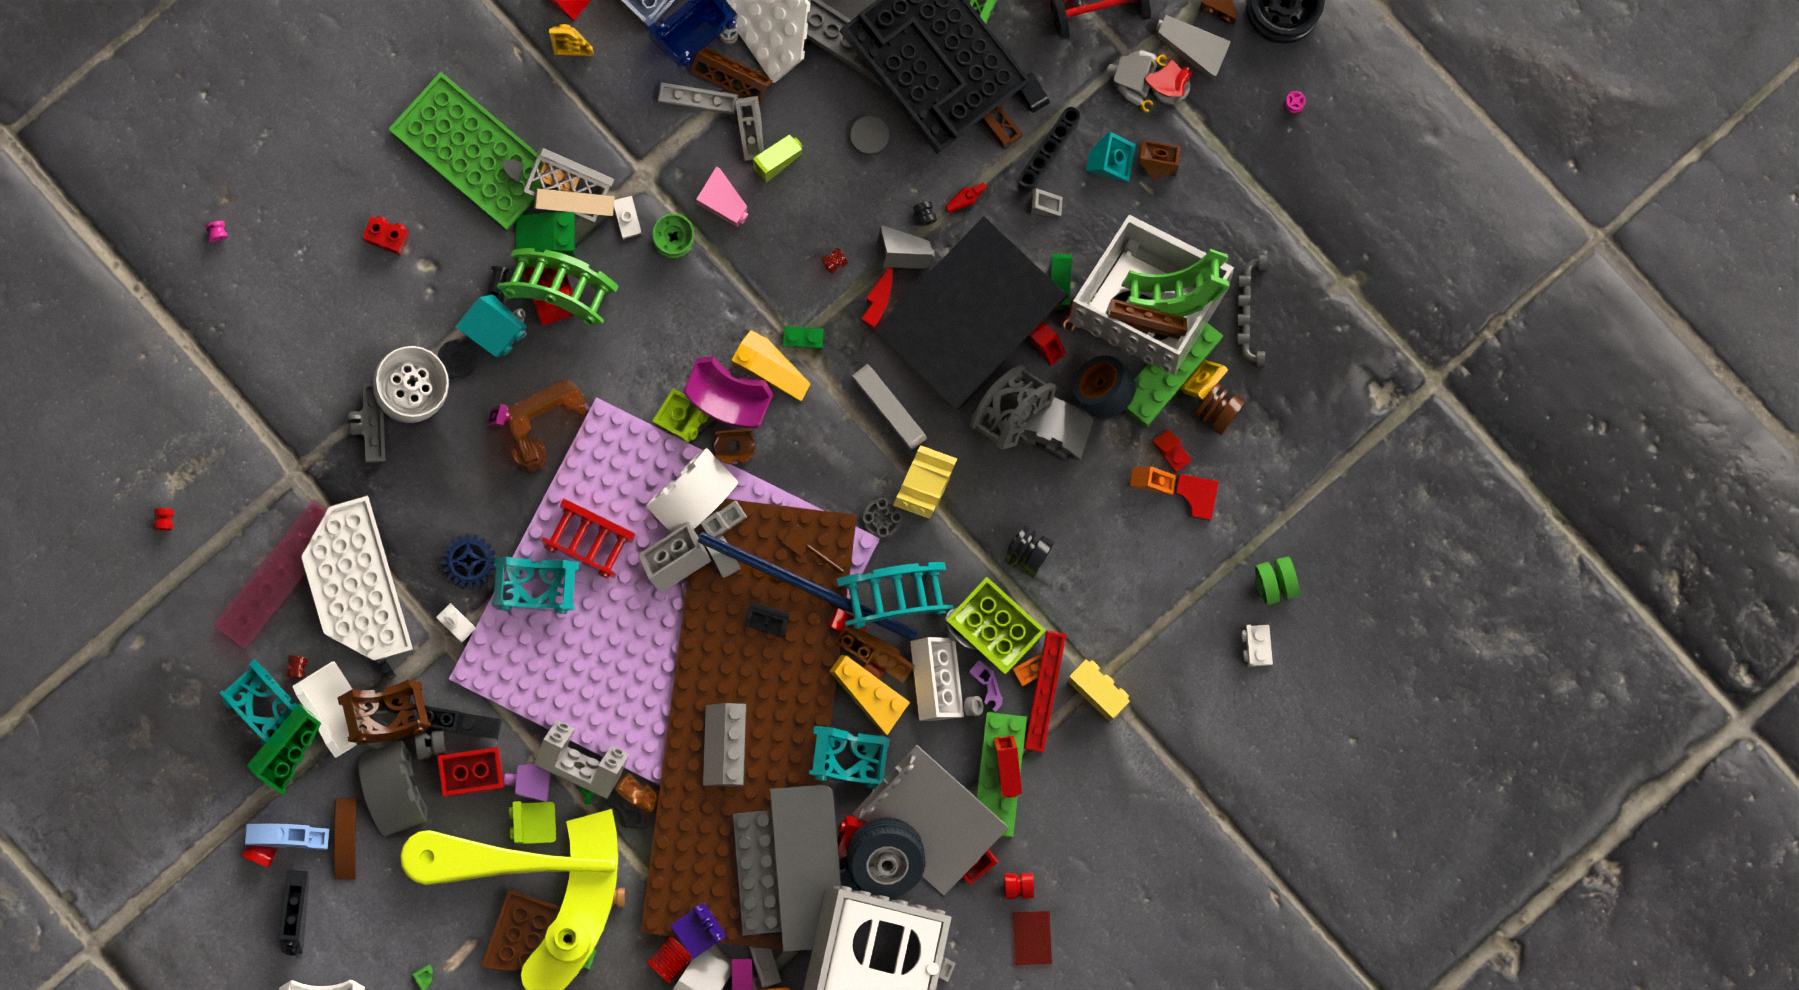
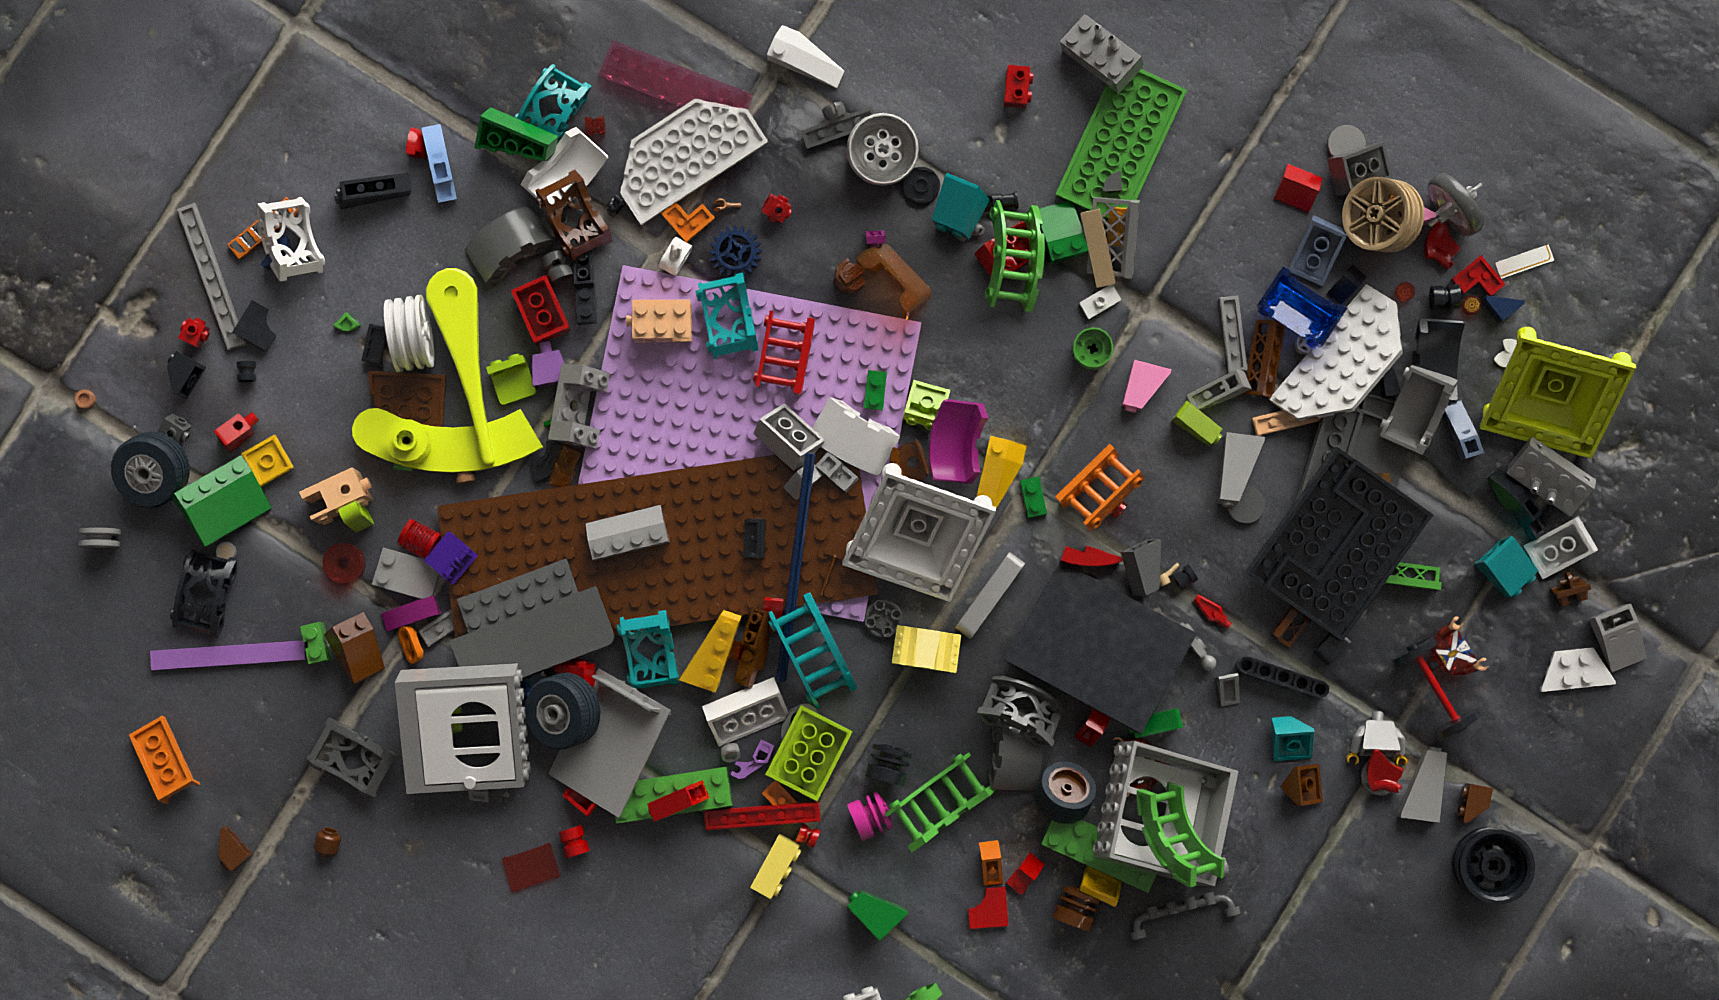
camera: 80 degrees right, 5 degrees up
reddish brown slope [335,798,357,879] -> none
yellow wedge [549,24,594,56] -> none
reddish brown fence [1105,299,1187,339] -> none
dark pink wheel [1284,91,1306,114] -> none
none -> black plate [361,324,387,365]
none -> white wheel [384,295,435,372]
none -> light nougat torso [626,299,692,343]
none -> orange plate [661,202,715,243]
none -> medium nougat hand [713,198,741,212]
none -> red brick [761,193,792,223]
none -> white wedge [767,25,844,88]
none -> red wheel [796,823,821,848]
none -> white piece [842,463,996,602]
none -> dark pink wheel [847,791,893,841]
none -> green slope [847,890,908,941]
none -> green plate [864,370,887,411]
none -> bright green fence [885,752,996,852]
none -> orange fence [1055,444,1145,532]
none -> light grey piece [1060,14,1144,94]
none -> tan hand [1160,563,1180,586]
none -> light grey plate [1180,622,1216,671]
none -> light grey slope [1217,432,1265,508]
none -> light nougat tile [1252,410,1321,436]

